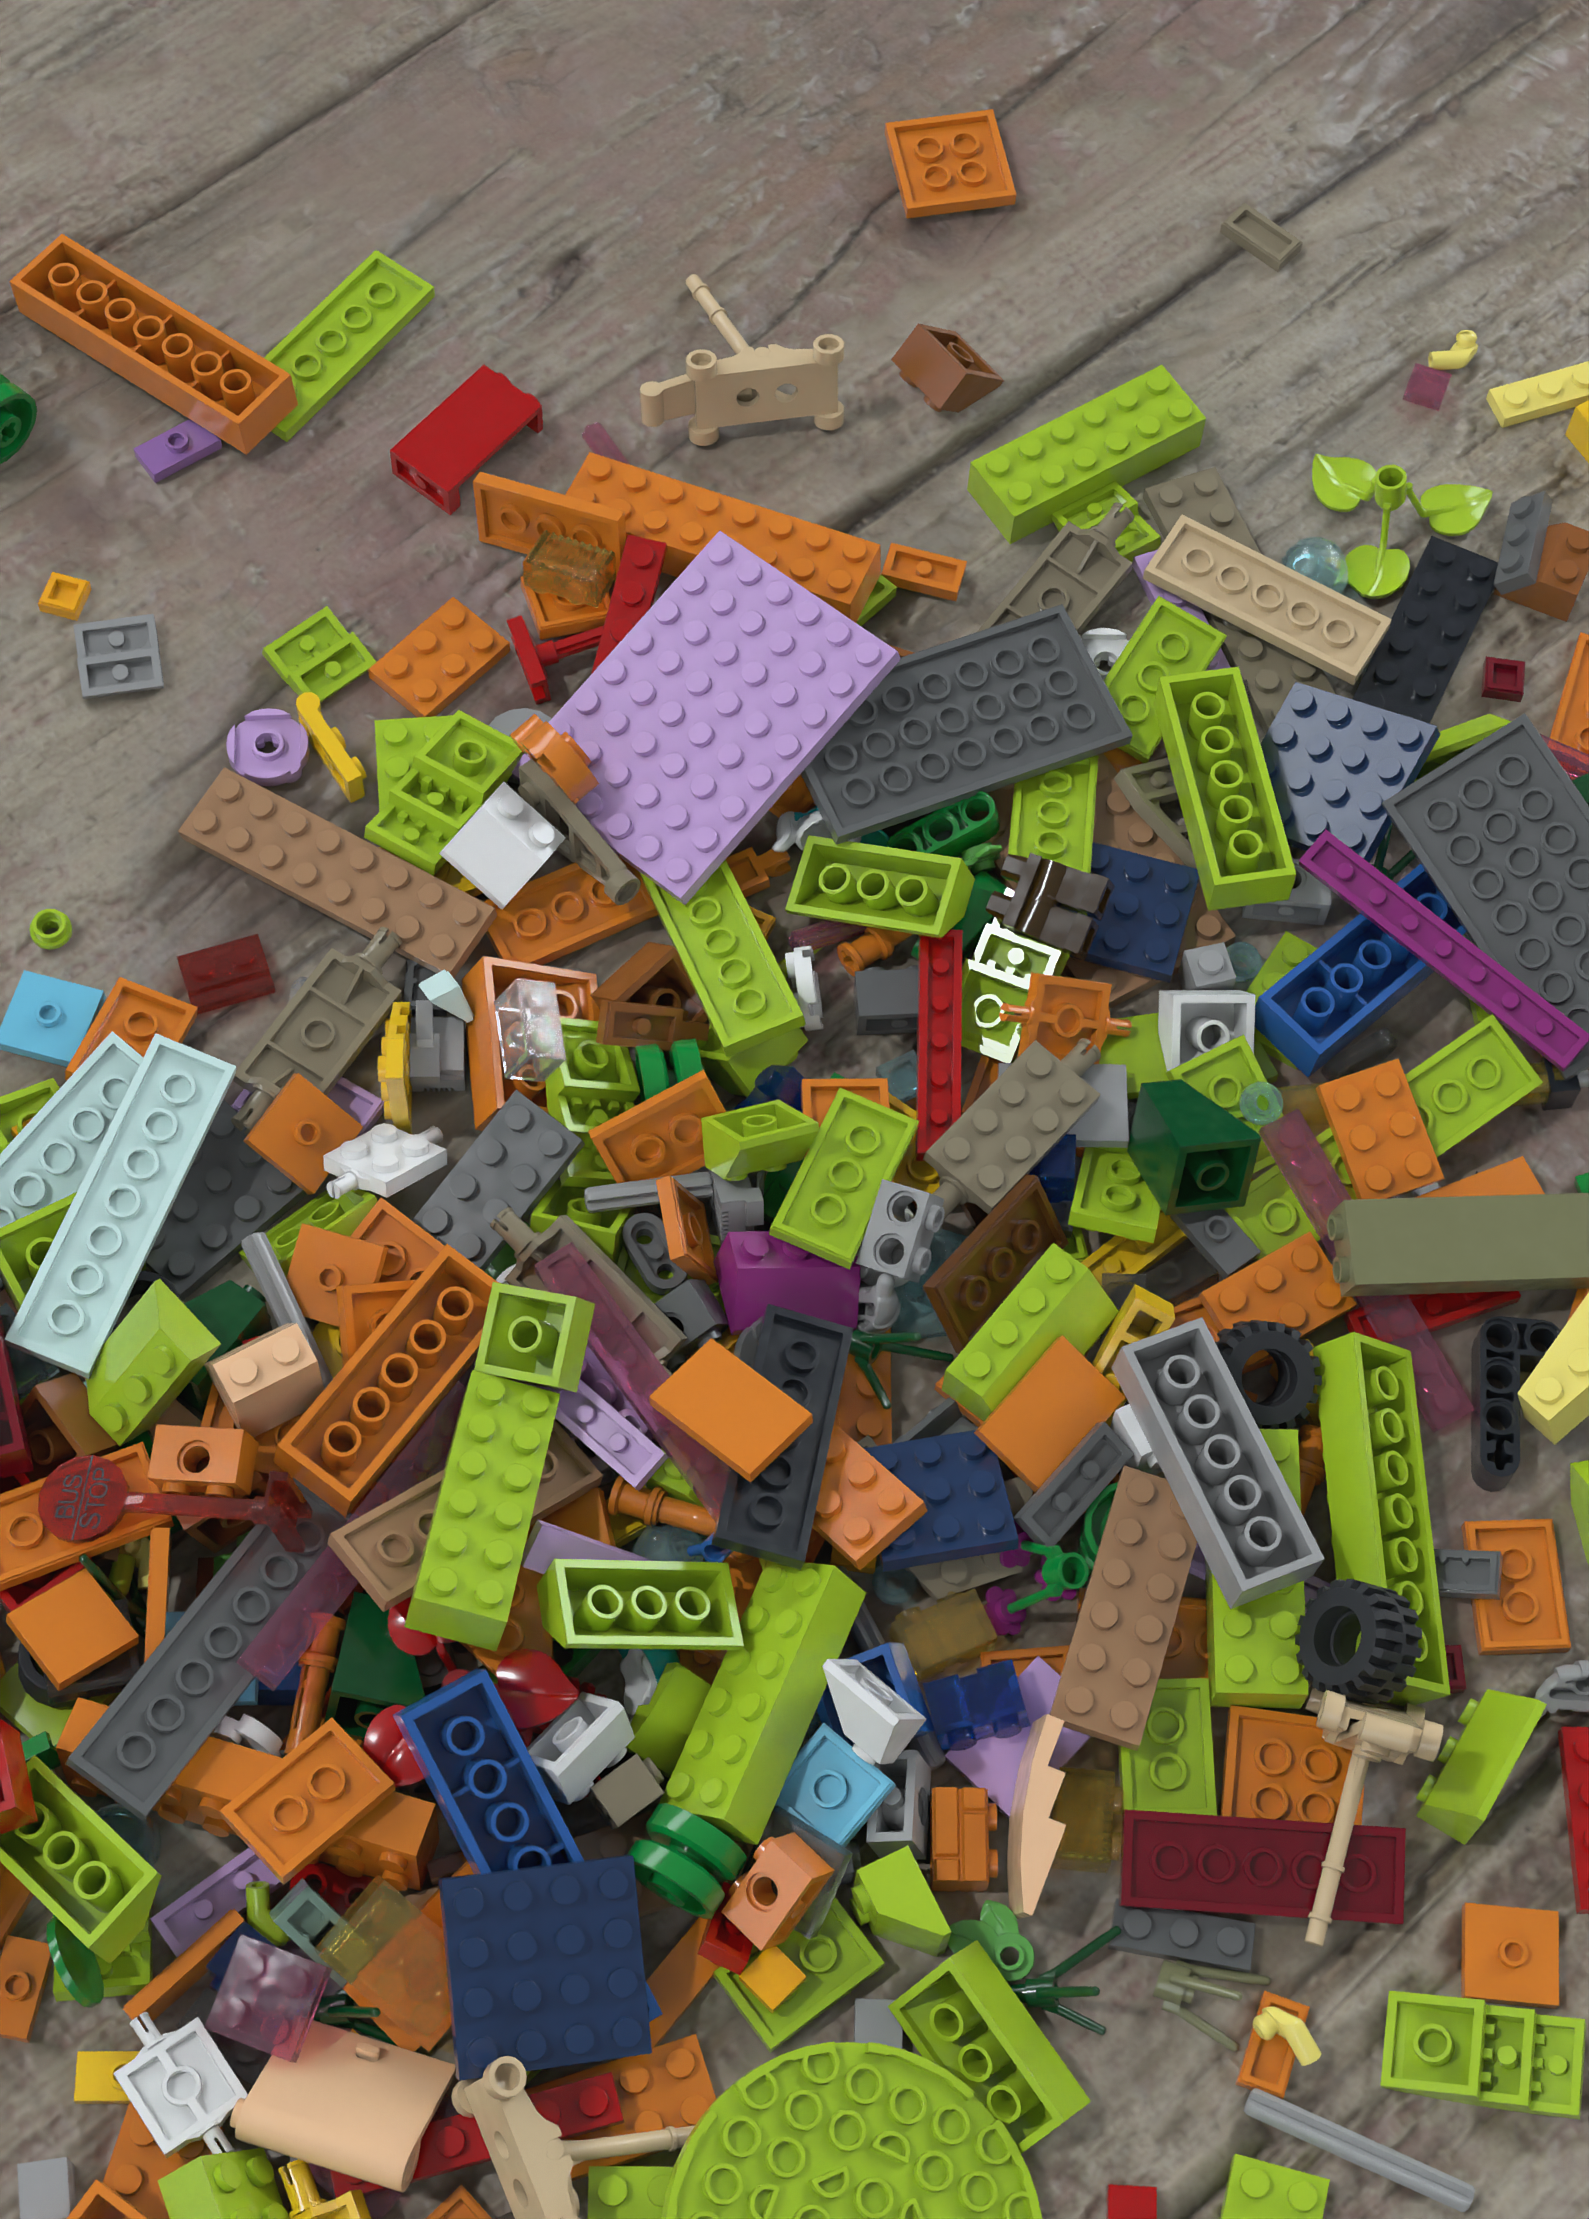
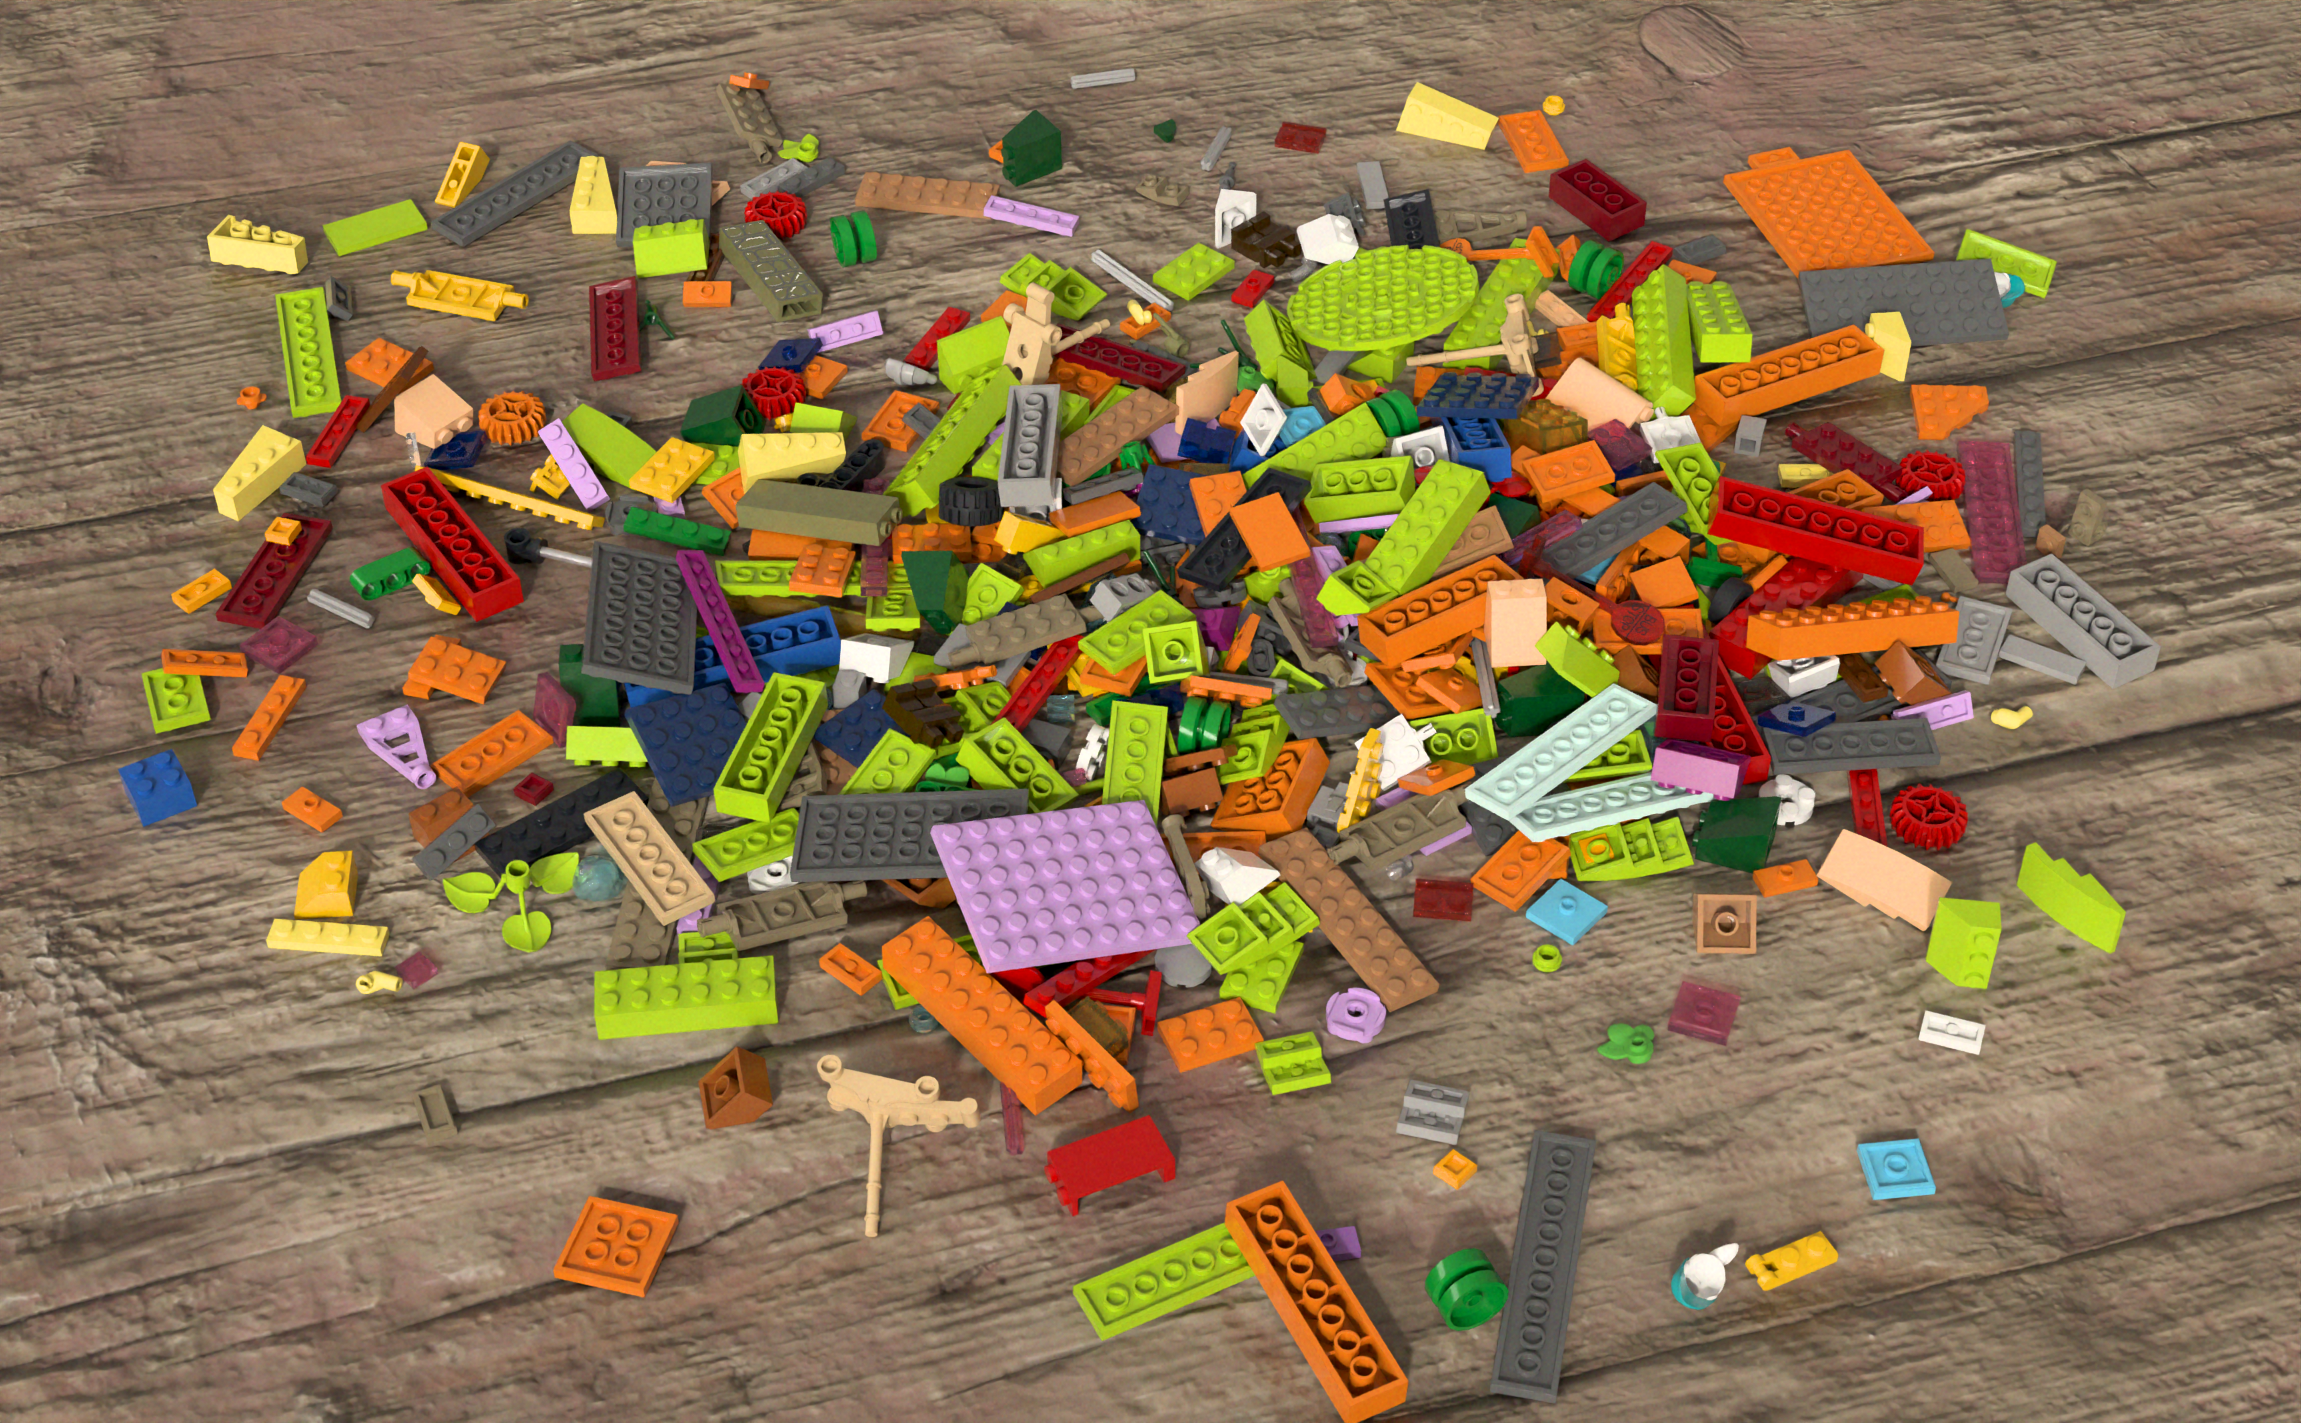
camera: 150 degrees left, 20 degrees down
yellow plate [296,692,367,803] -> none
light aqua slope [419,969,474,1022] -> none
clear brick [494,978,566,1082] -> none
orange piece [509,714,599,804] -> none
blue hand [687,1532,733,1562] -> none
clear light blue plate [1240,1082,1283,1125] -> none
black tyre [1295,1579,1422,1704] -> none

